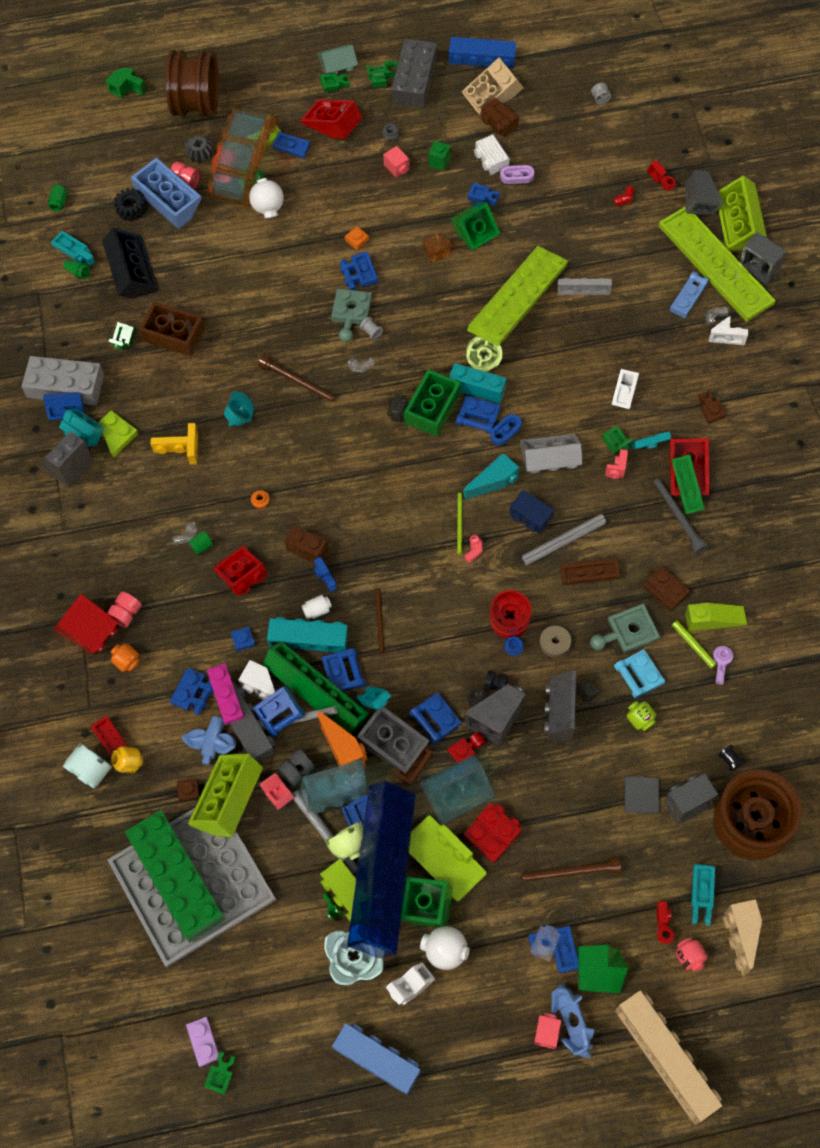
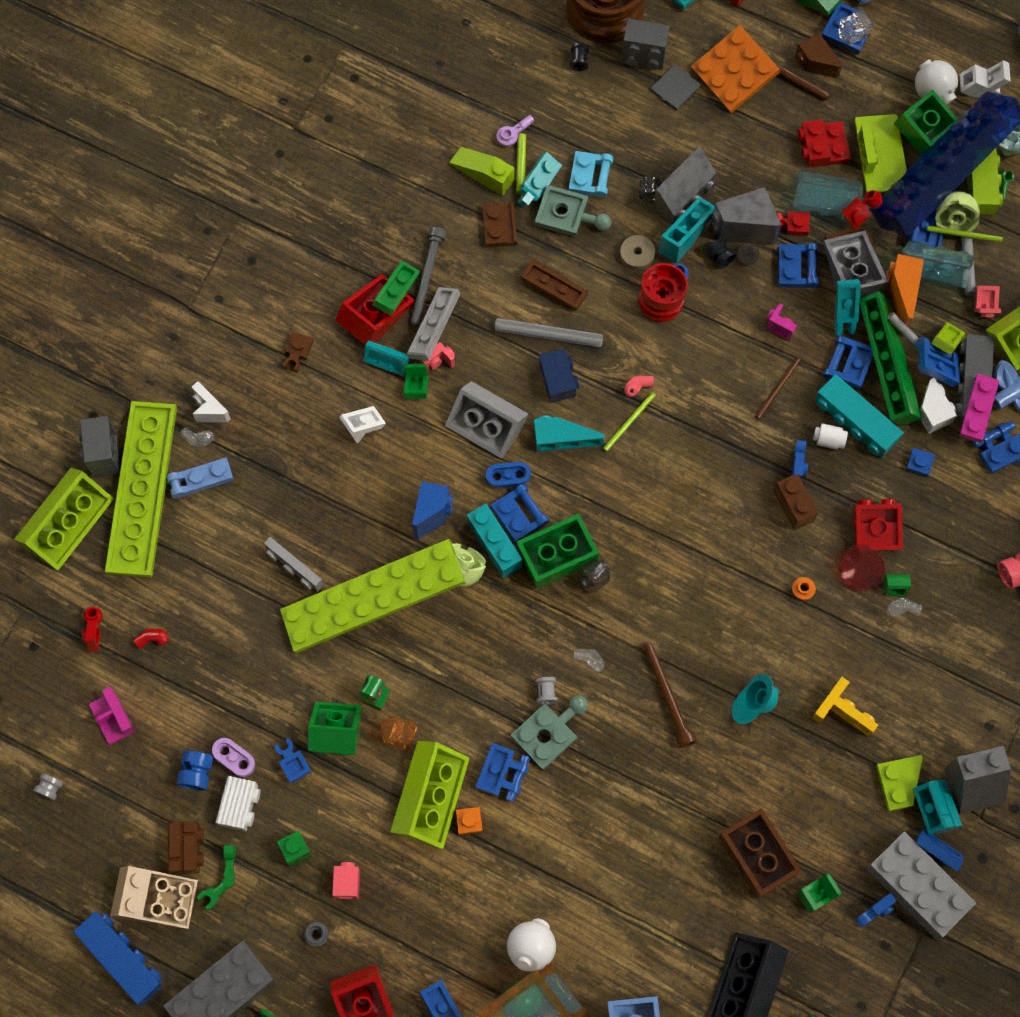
camera: 145 degrees left, 5 degrees up
dark grey wheel [277,749,315,787] -> none
lime head [627,701,657,731] -> none
dark grey slope [686,170,723,215] -> none
none -> dark pink panel [89,686,135,745]
none -> blue wheel [176,751,214,791]
none -> green piece [197,845,236,910]
none -> green leg [358,675,391,710]
none -> lime slope [390,741,469,849]
none -> light grey tile [407,287,460,361]
none -> blue slope [412,482,453,540]
none -> hinge [517,152,562,208]
none -> teal slope [659,197,715,263]
none -> orange plate [691,25,780,113]
none -> dark pink bracket [766,303,797,341]
none -> reddish brown slope [795,33,842,78]
none -> clear red dish [838,545,886,591]
none -> red plate [841,190,882,229]
none -> blue plate [855,893,897,928]
none -> lime axle [926,226,1003,242]
none -> lime tile [931,322,966,355]

